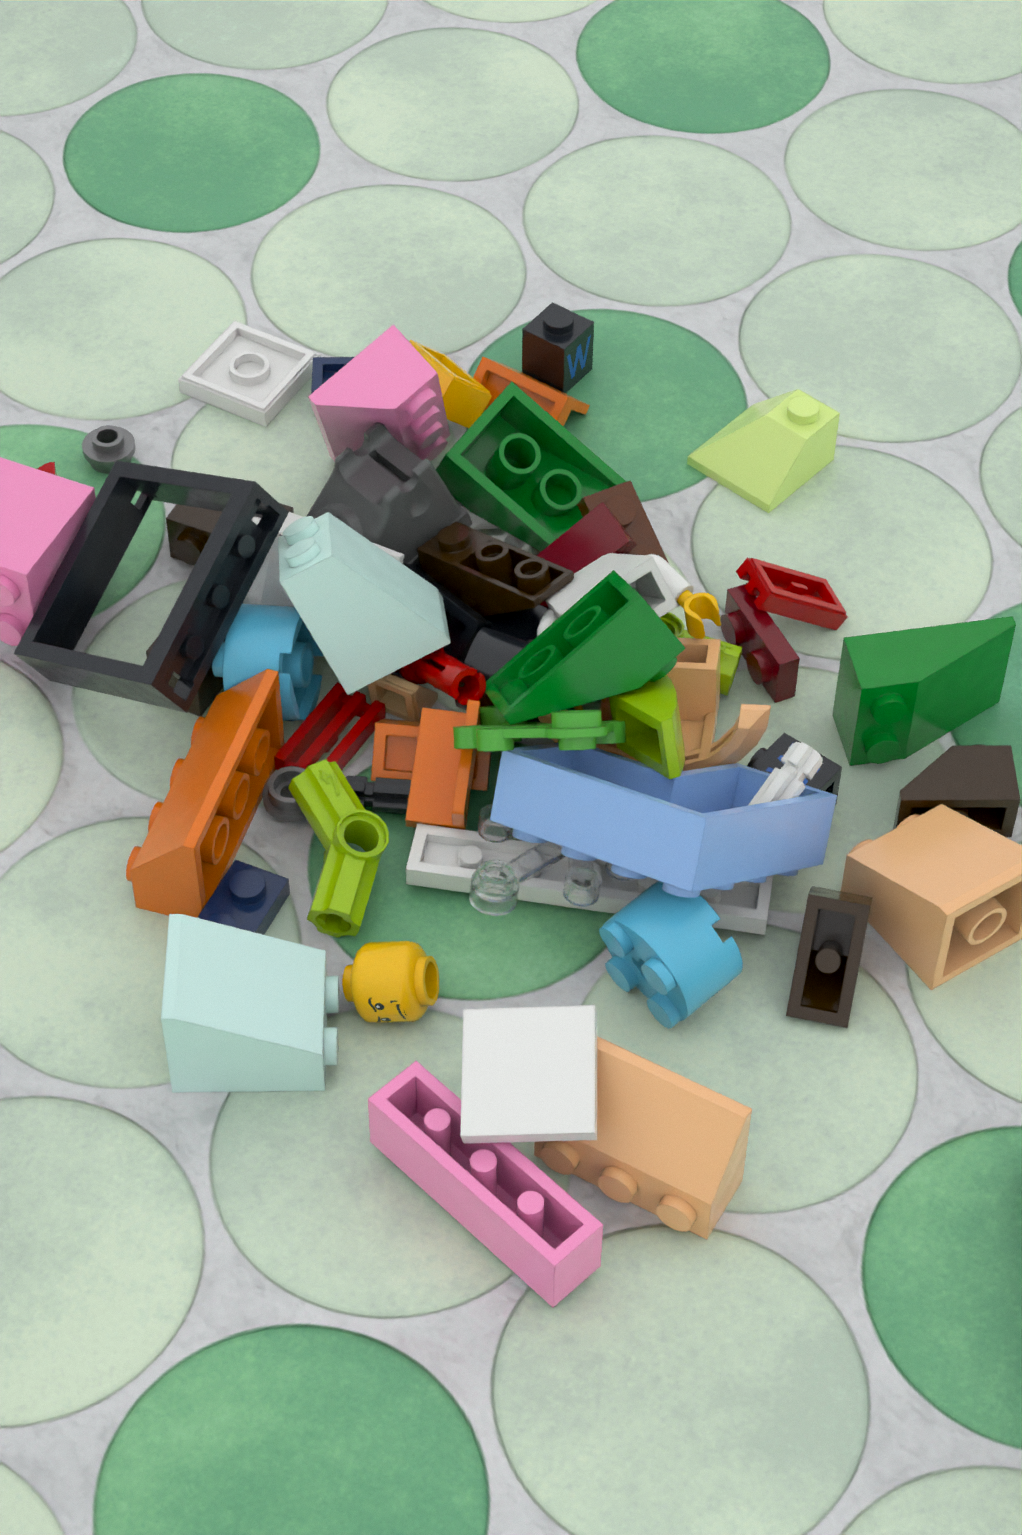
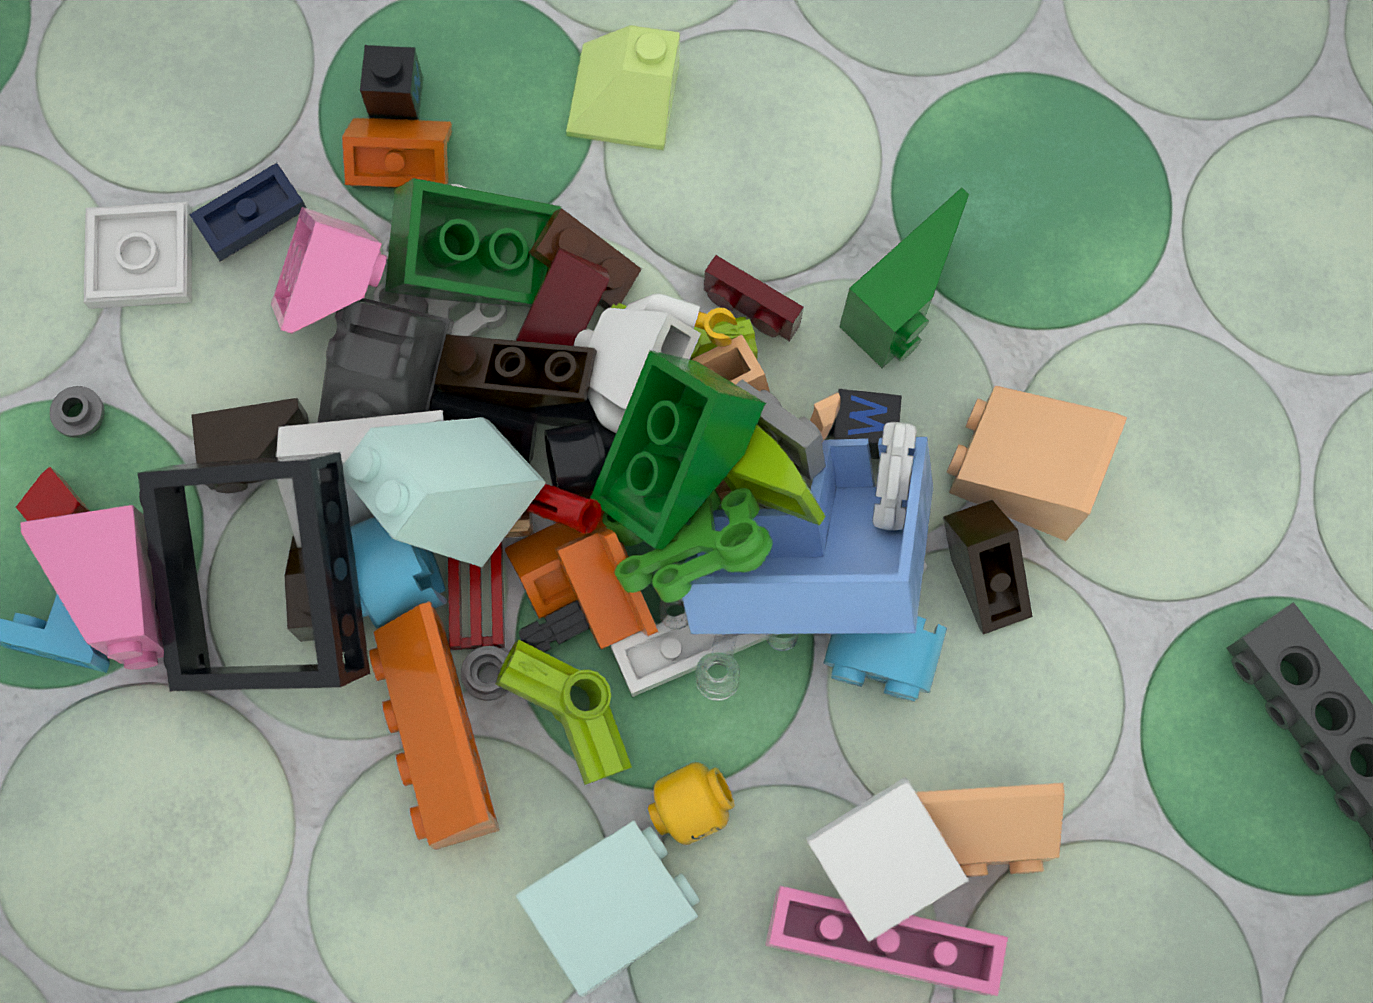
camera: 35 degrees left, 25 degrees up
dark blue plate [197,859,290,935] -> none
yellow slope [409,340,492,428] -> none
red tile [736,557,848,631] -> none
dark brown slope [893,744,1020,837] -> none
none -> light grey plate [736,380,826,480]

